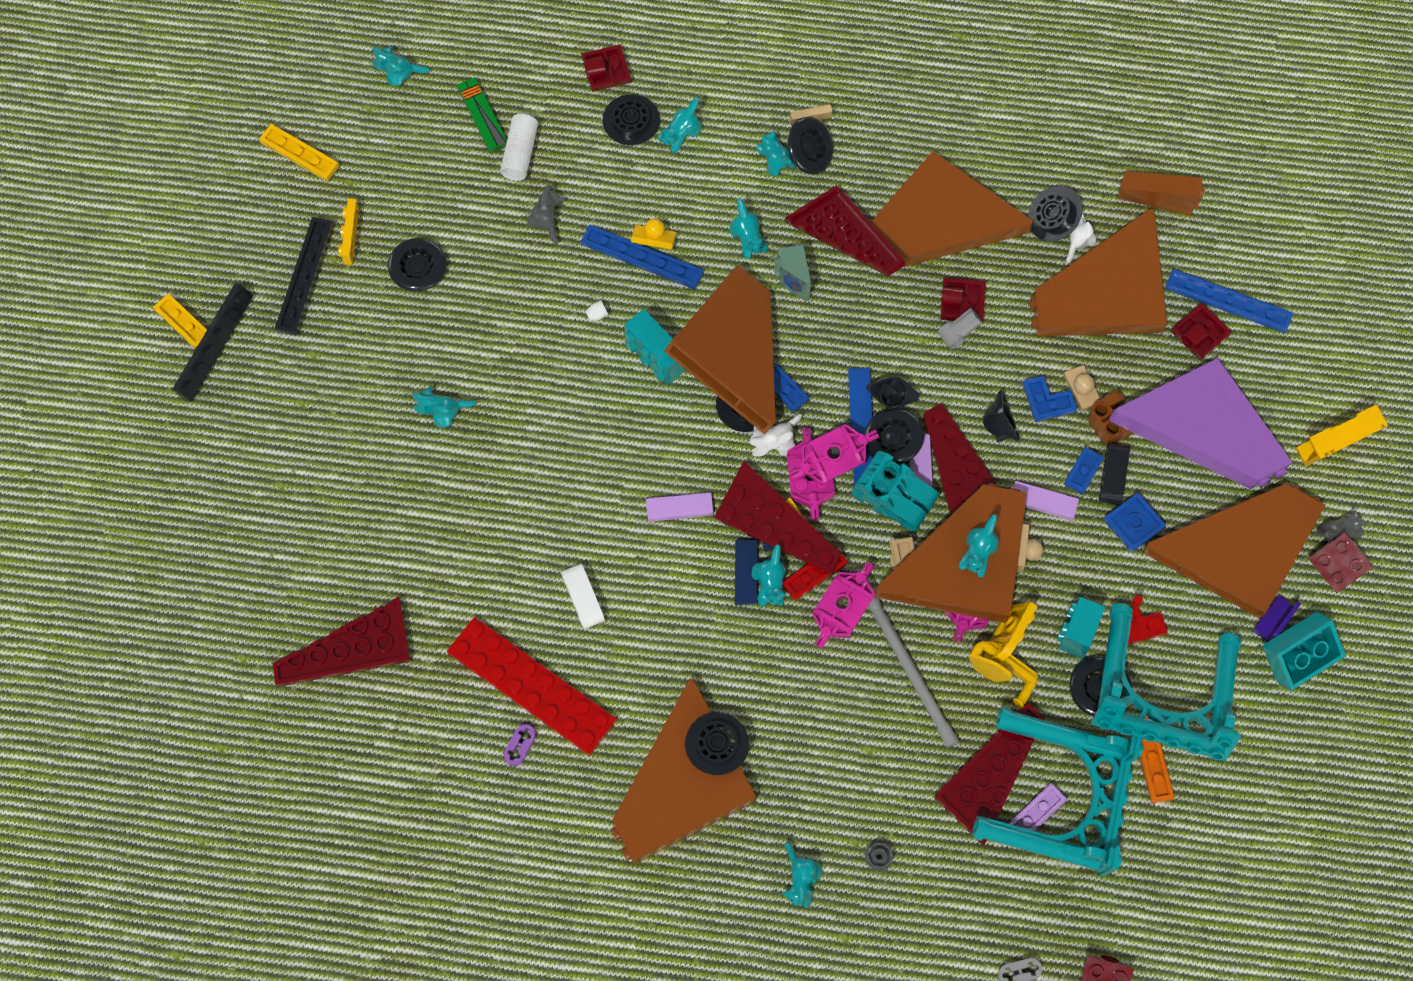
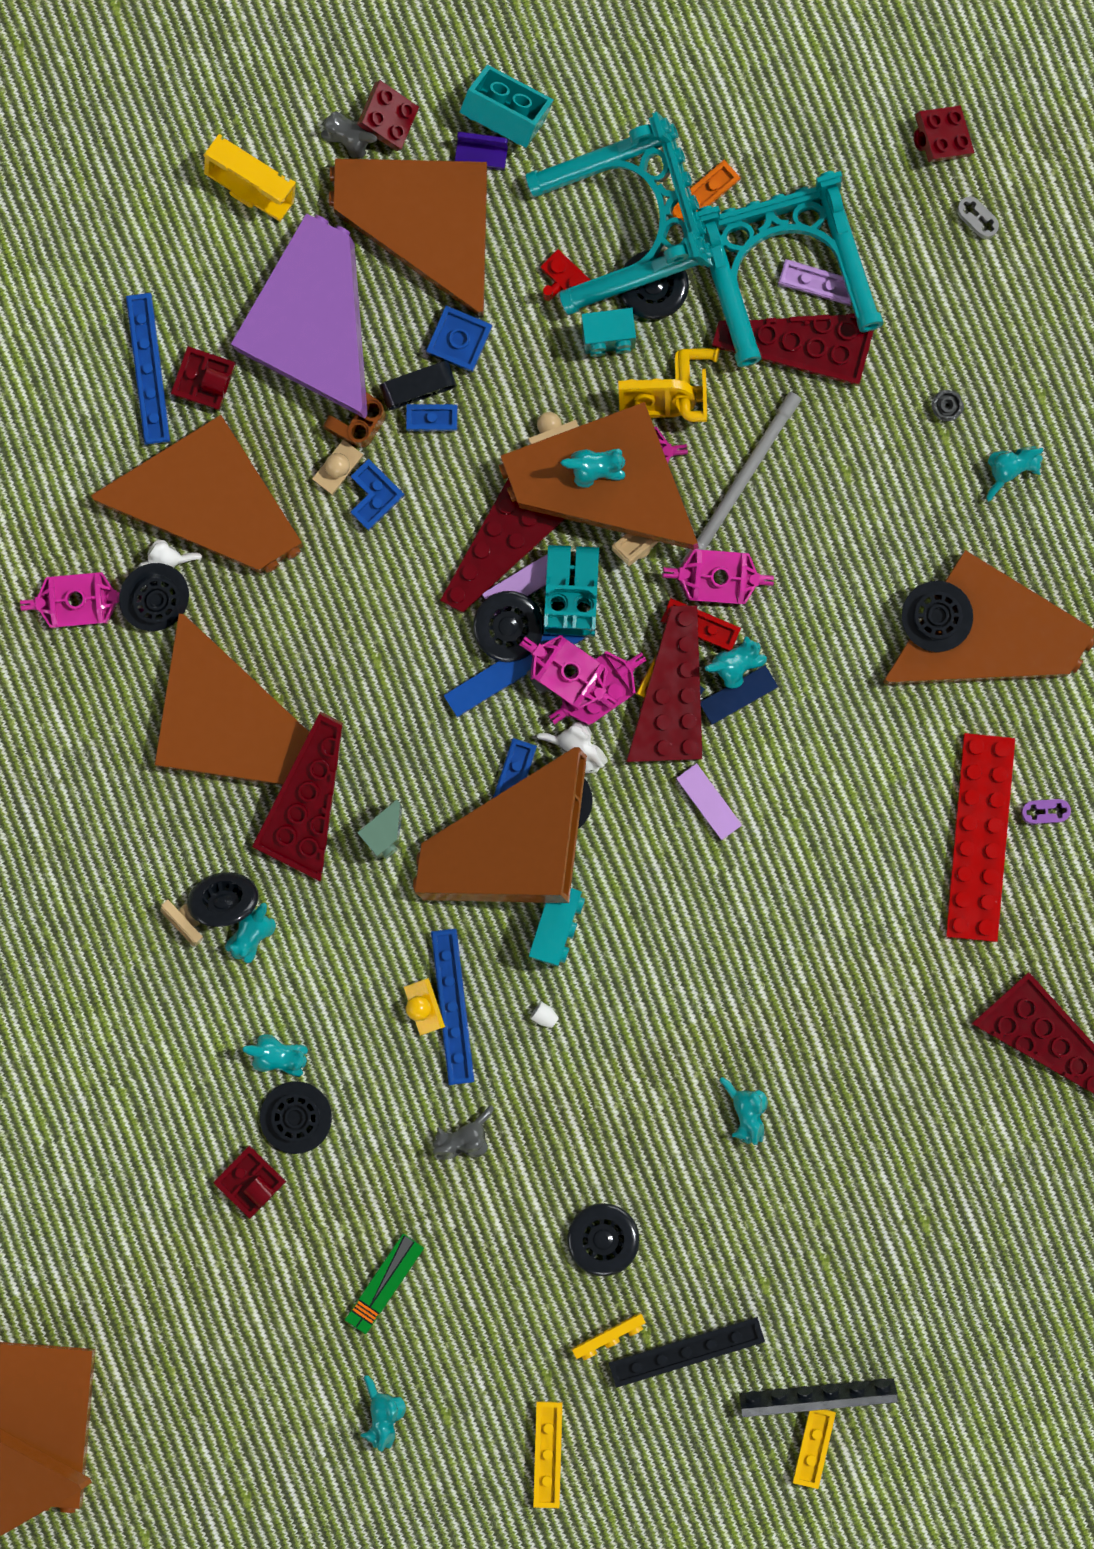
camera: 120 degrees left, 15 degrees up
white piece [500,114,538,181] -> none
white beam [561,563,605,629] -> none
teal animal [729,198,768,259] -> none
black hat [866,376,919,409] -> none
light grey piece [938,308,983,350] -> none
dark red plate [940,278,986,323] -> none
black hat [983,390,1021,443] -> none
lavender tile [1013,481,1079,521] -> none
dark orange slope [1117,171,1205,216] -> none
none -> dark pink plate [20,572,120,629]

